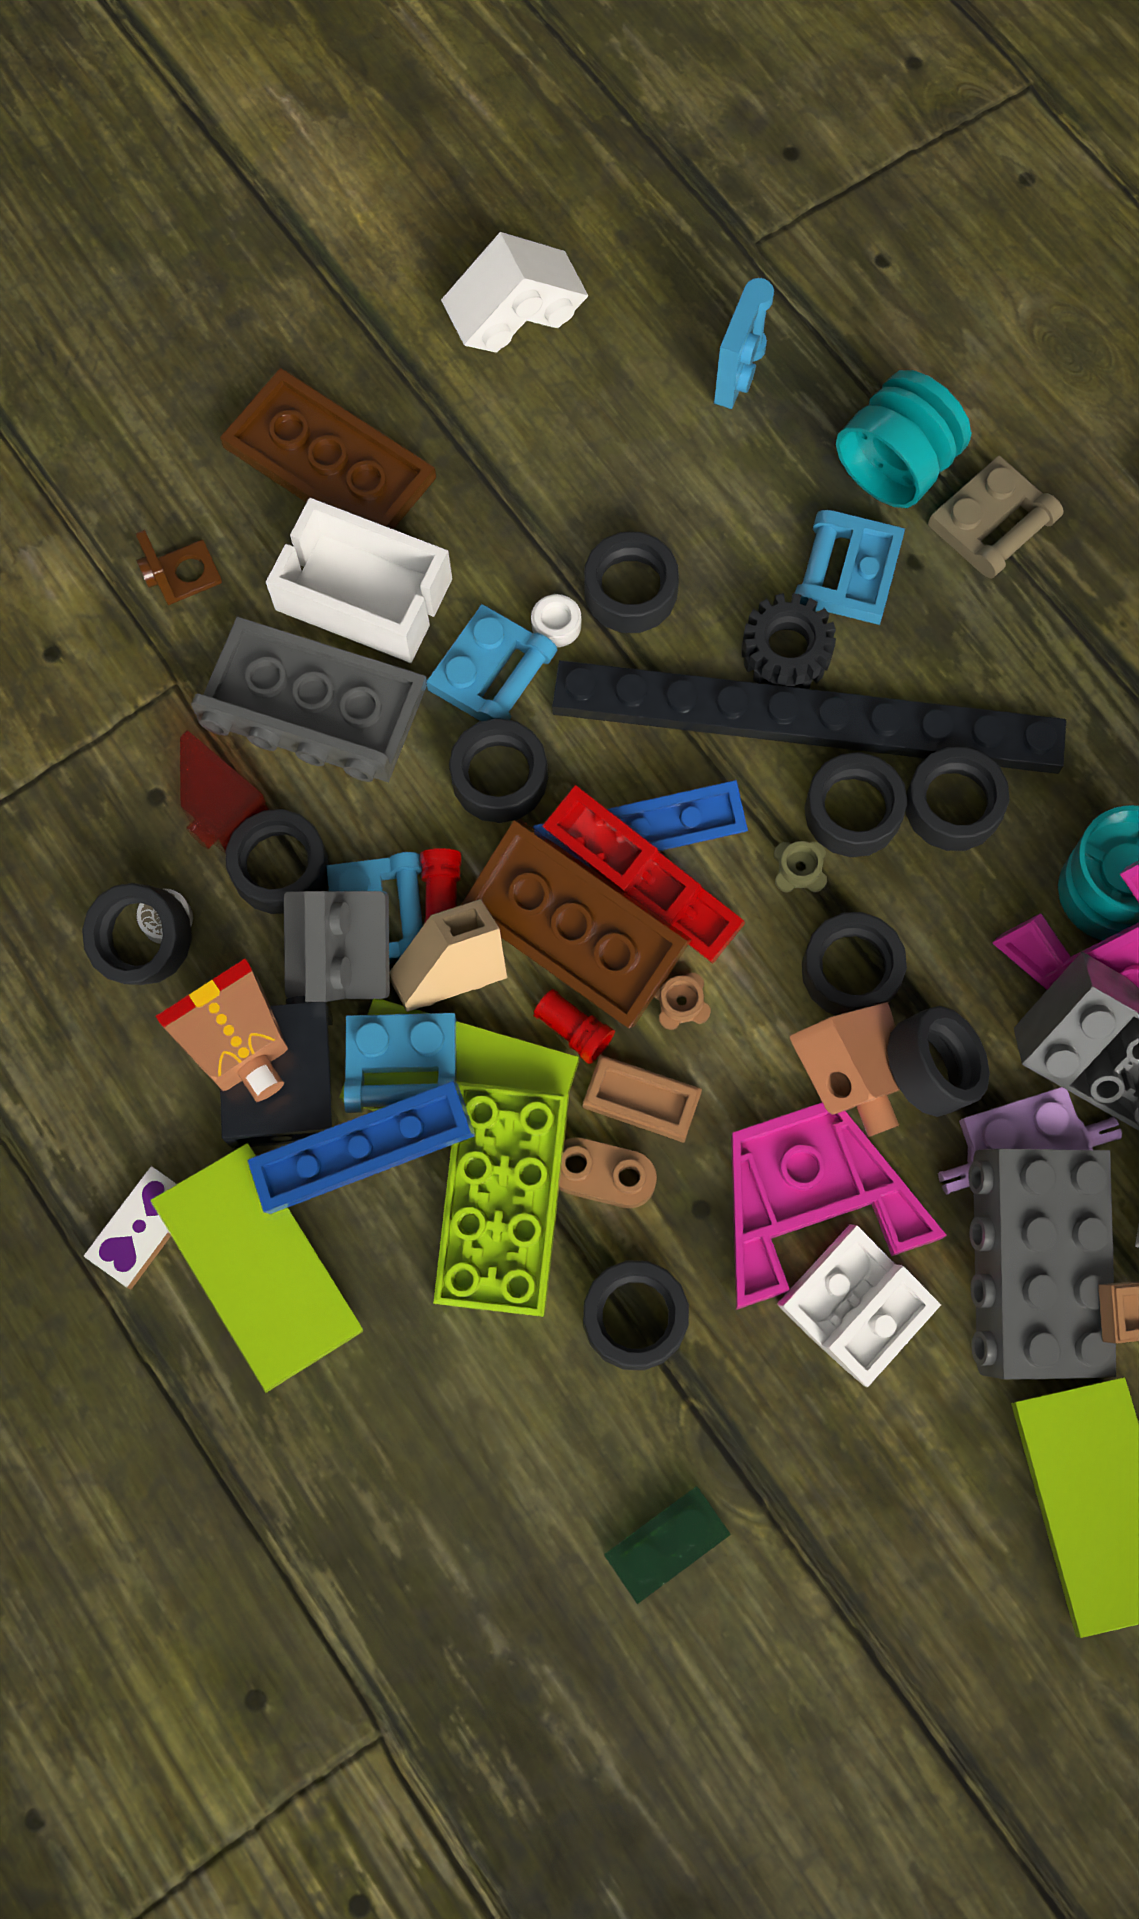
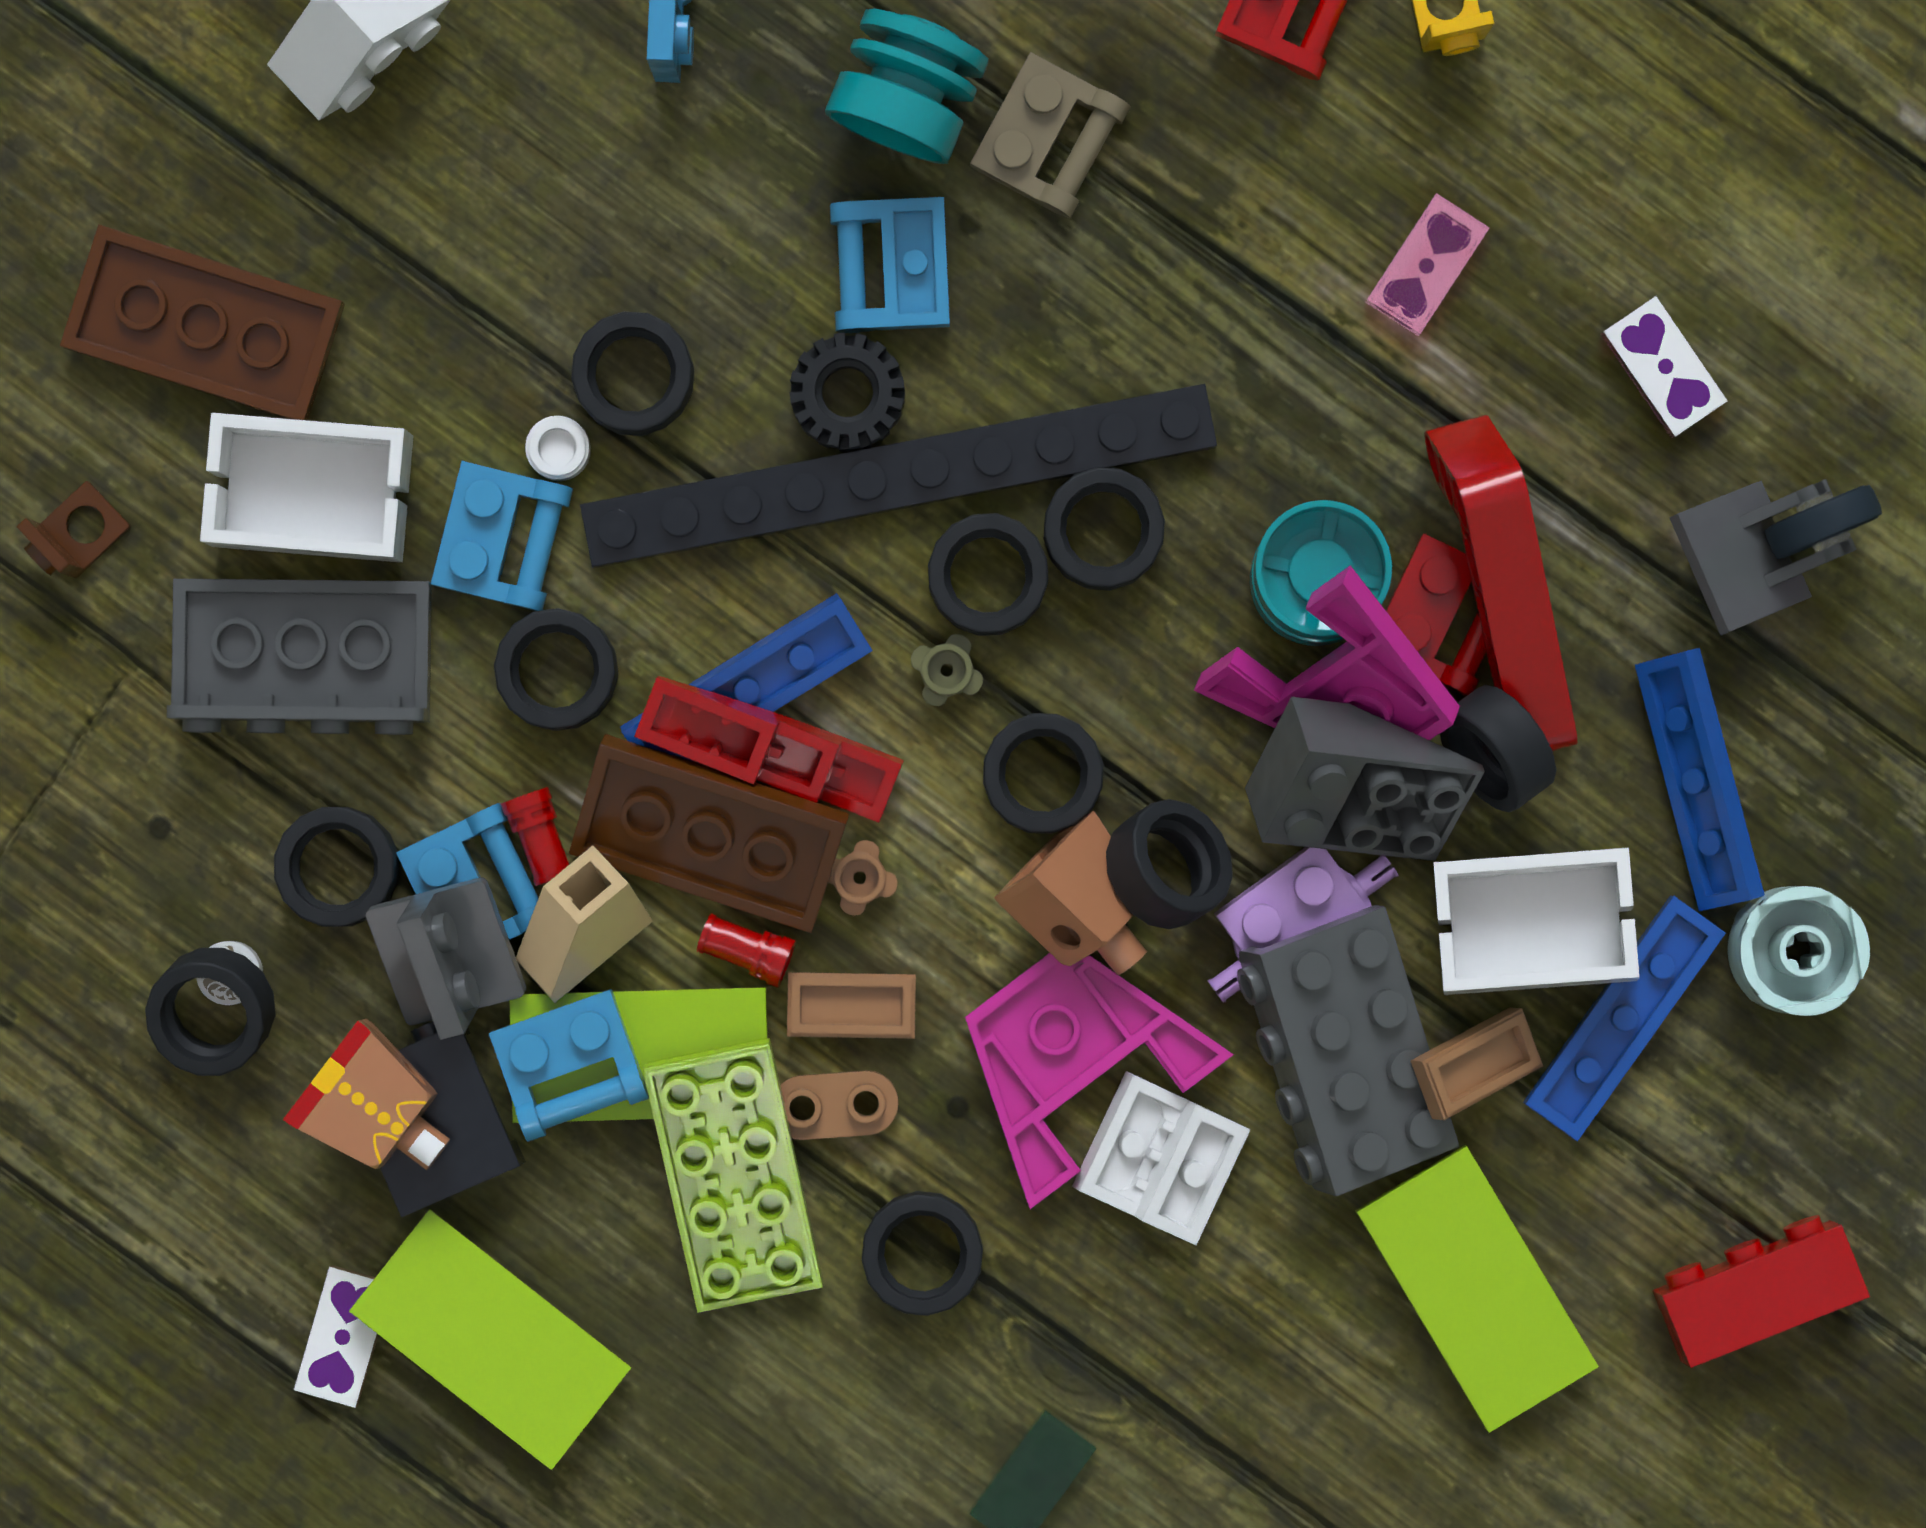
camera: 25 degrees left, 15 degrees up
clear red slope [180,730,269,853] -> none
blue plate [247,1081,476,1214] -> none

